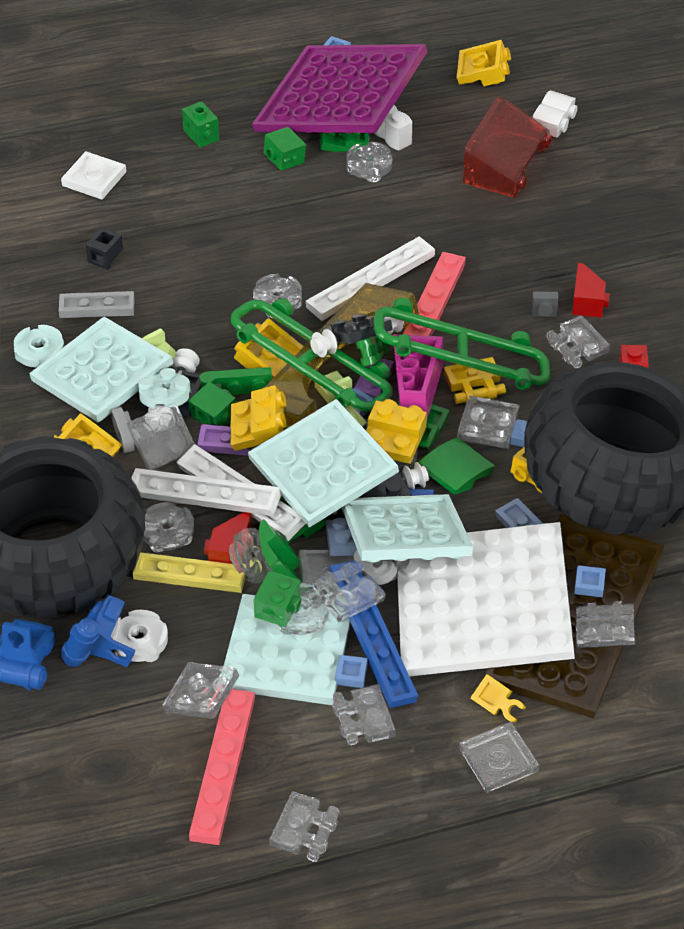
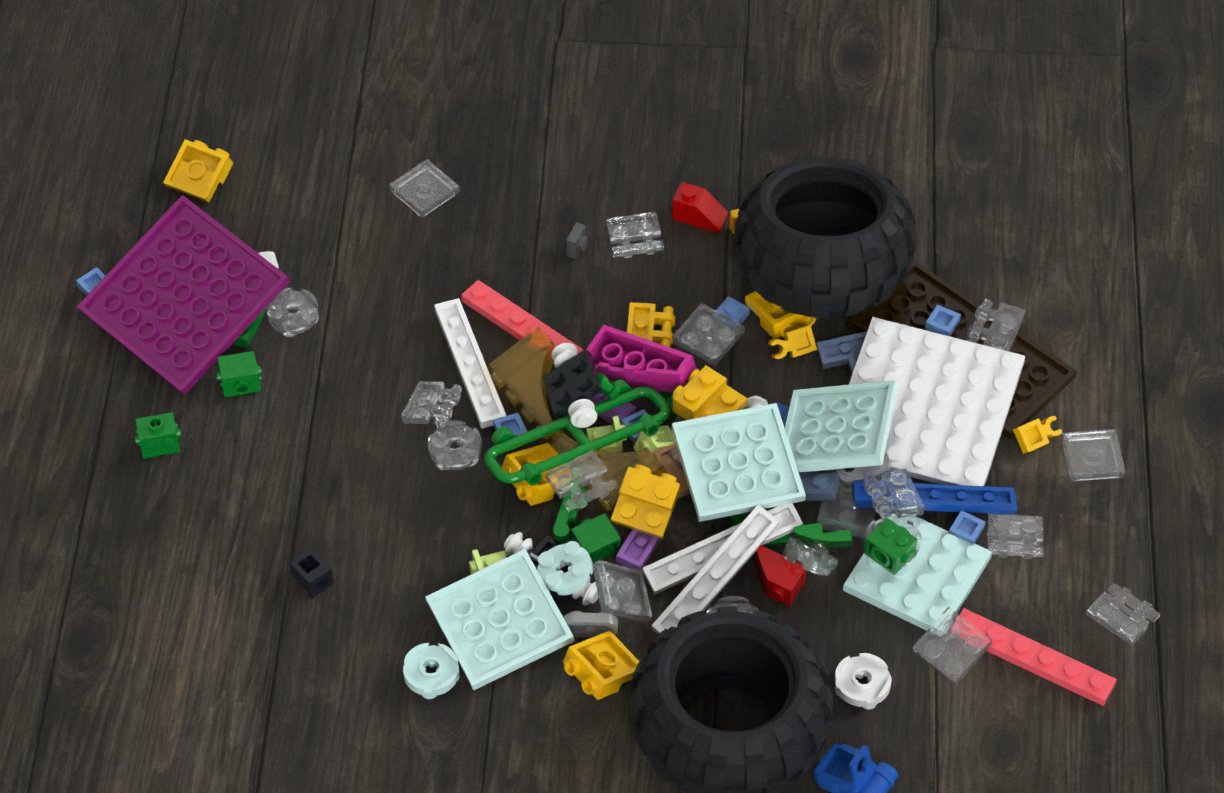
camera: 70 degrees left, 5 degrees up
light grey plate [59,291,135,318] -> none
white plate [61,151,126,199] -> none
blue piece [61,595,135,667] -> none
light yellow tile [133,552,247,593] -> none
green bar [374,298,551,390] -> none
green slope [418,437,495,495] -> none
clear red windscreen [463,97,552,198] -> none
white brick [532,90,577,138] -> none
red slope [572,263,610,318] -> none
none -> clear plate [389,159,460,218]
none -> clear plate [401,381,462,427]
none -> medium blue plate [493,412,527,437]
none -> clear plate [546,450,617,512]
none -> yellow plate [768,324,817,359]

